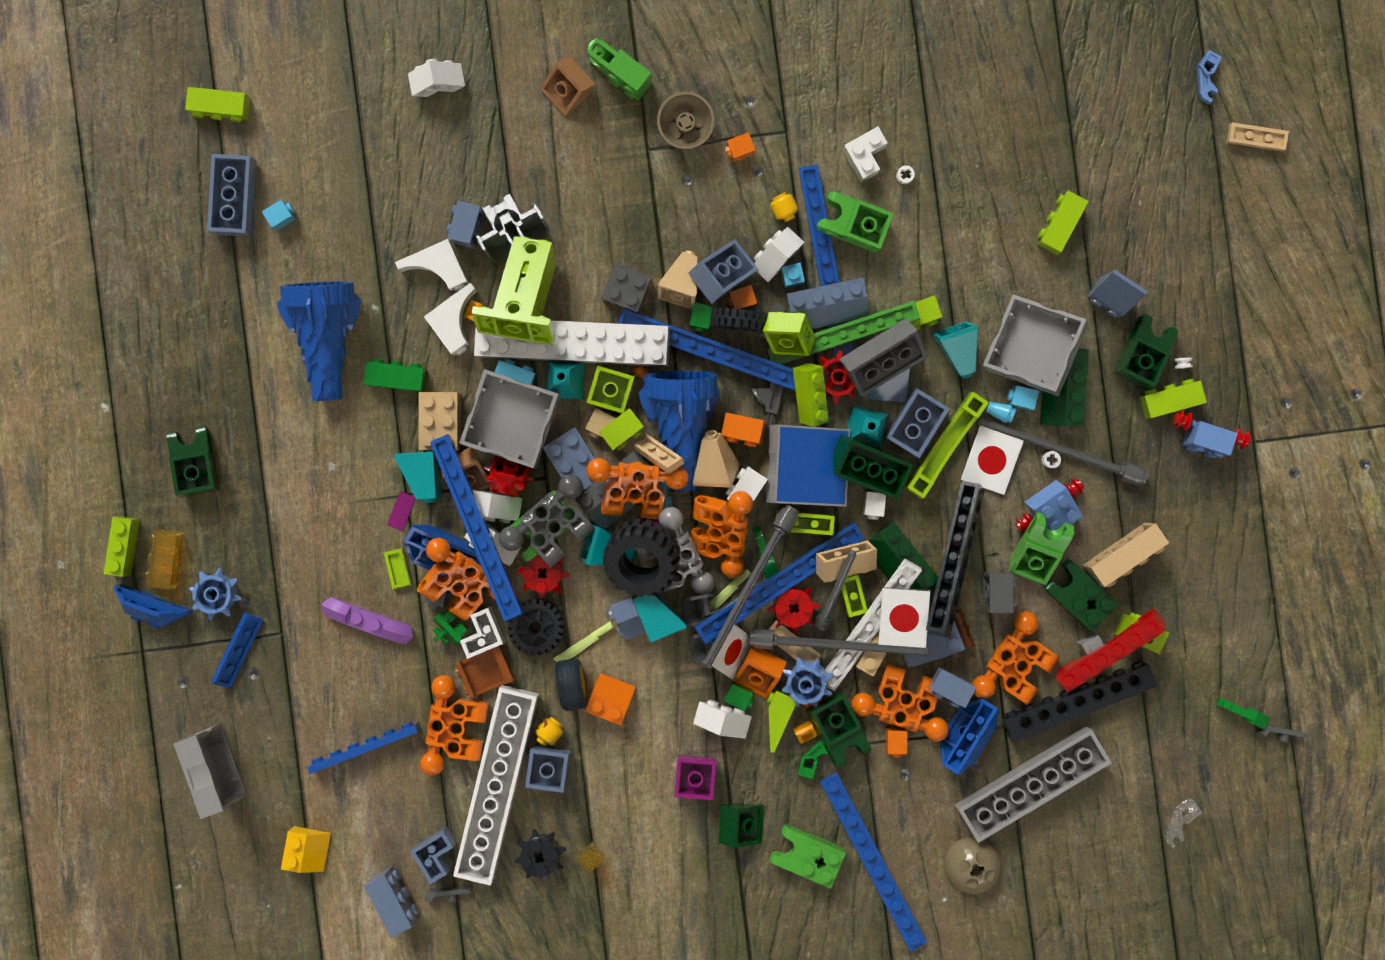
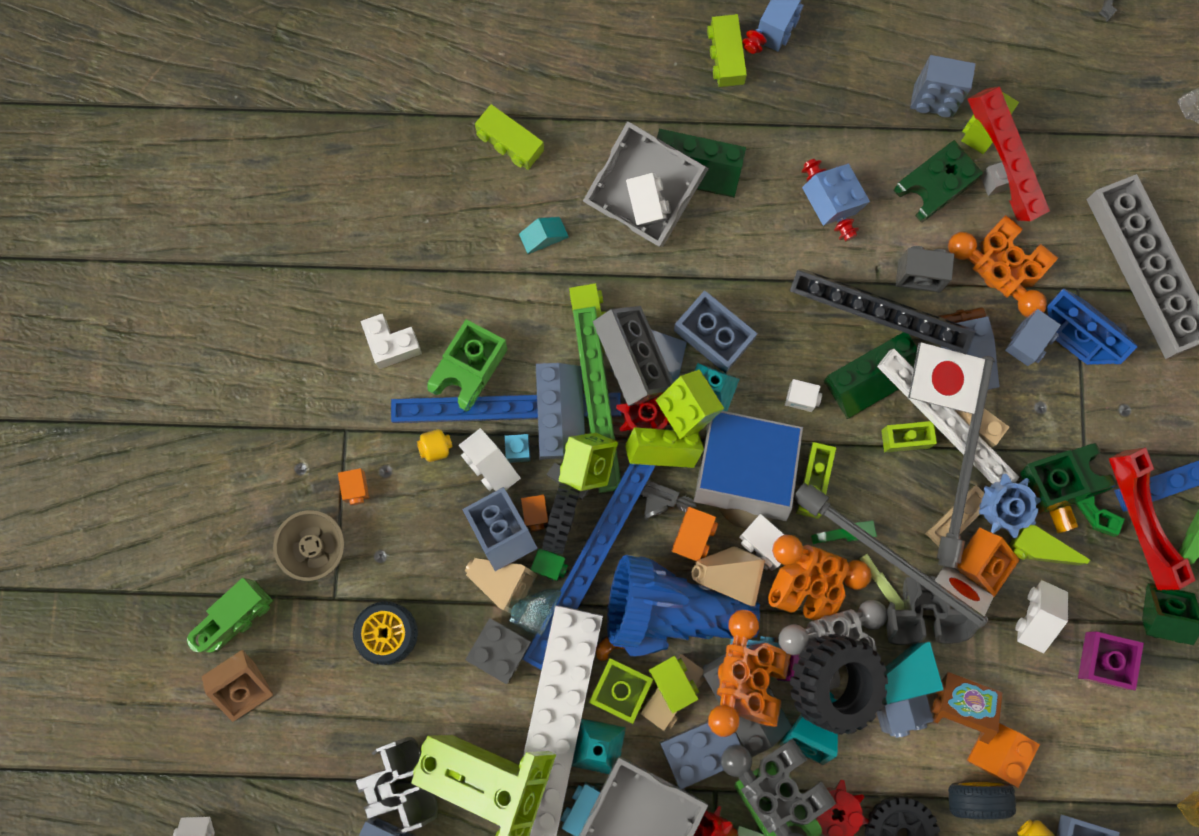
camera: 85 degrees left, 10 degrees down
yellowish green piece [553,621,614,662] -> none
tan plate [633,434,684,474] -> none
blue plate [694,522,864,644] -> none
green brick [724,682,755,711] -> none
red brick [767,585,820,634] -> none
dark grey piece [814,550,856,631] -> none
tan brick [816,540,877,583] -> none
dark green slope [833,434,914,500] -> none
orange connector [851,663,949,742] -> none
orange brick [886,728,907,758] -> none
white bush [896,166,915,185] -> none
lime arch [905,392,989,499] -> none
teal slope [931,321,978,378] -> none
flag [960,416,1149,495] -> none
medium azure cone [986,401,1016,423] -> none
black brick [1001,661,1158,742] -> none
medium azure brick [1007,385,1039,411] -> none
bright green brick [1010,512,1074,585] -> none
white bush [1042,451,1061,468] -> none
tan brick [1082,523,1169,588] -> none
sand blue slope [1087,270,1148,318] -> none
dark green brick [1113,313,1178,390] -> none
white bush [1174,357,1193,369] -> none
green piece [1216,698,1271,729] -> none
none -> wheel [353,602,418,665]
none -> clear light blue slope [509,589,562,635]
none -> teal slope [519,217,569,254]
none -> white brick [626,173,672,226]
none -> lime brick [656,369,724,439]
none -> sand blue brick [910,55,976,117]
none -> panel [931,672,1003,744]
none -> red arch [1109,447,1196,590]

